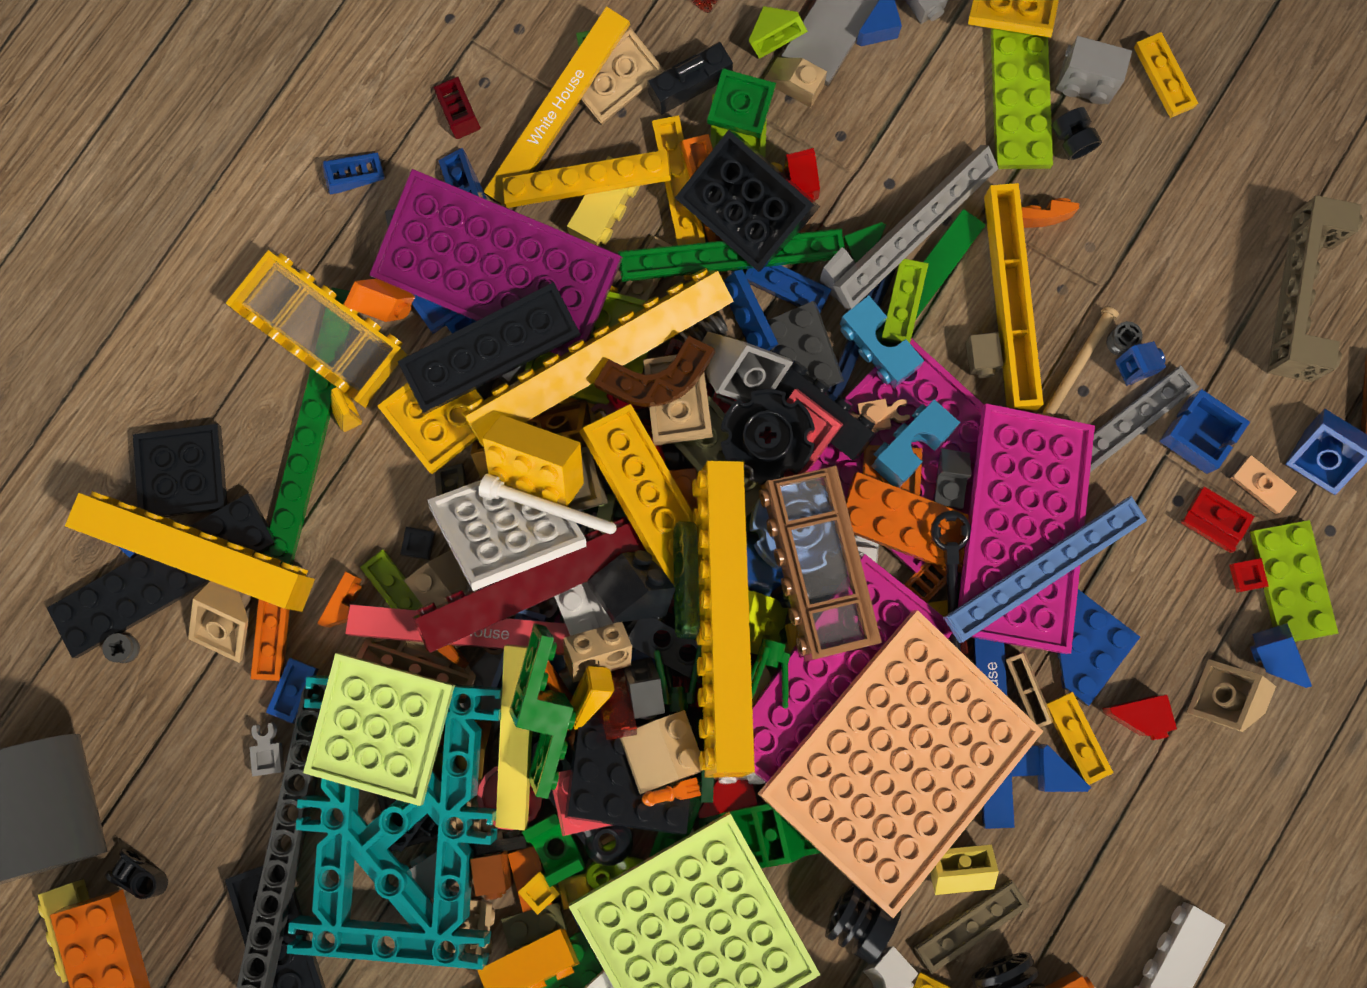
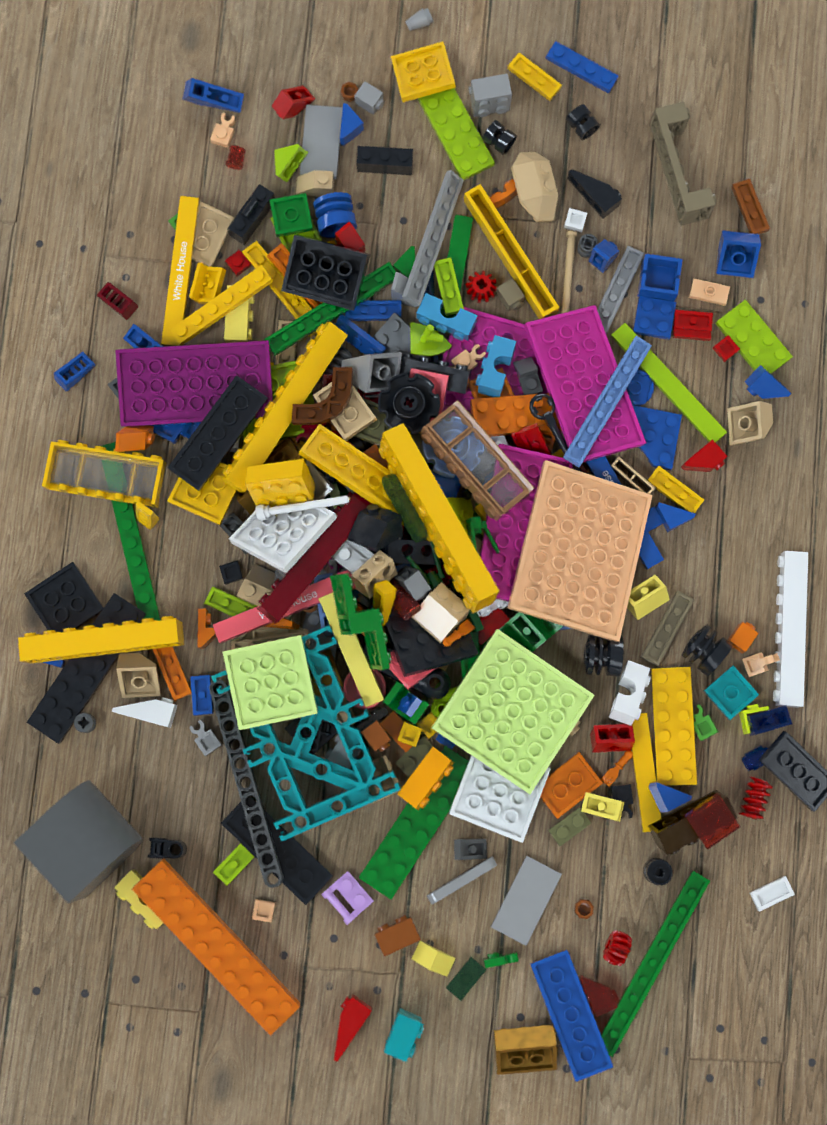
camera: 30 degrees left, 0 degrees up
none -> white slope [112,697,177,728]
none -> yellow bracket [189,263,226,305]
none -> lime plate [213,843,255,886]
none -> red plate [225,250,251,277]
none -> blue wheel [313,192,357,238]
none -> black brick [356,146,413,176]
none -> blue plate [397,692,422,717]
none -> lime shield [410,322,452,356]
none -> red gear [466,270,497,303]
none -> tan wedge [511,152,558,222]
none -> red plate [511,423,552,455]
none -> blue plate [546,41,618,94]
none -> white plate [564,208,587,232]
none -> black wheel [566,104,600,140]
none -> black slope [567,169,622,219]
none -> lime tile [611,323,727,443]
none -> blue tile [627,370,654,406]
none -> blue plate [633,296,676,340]

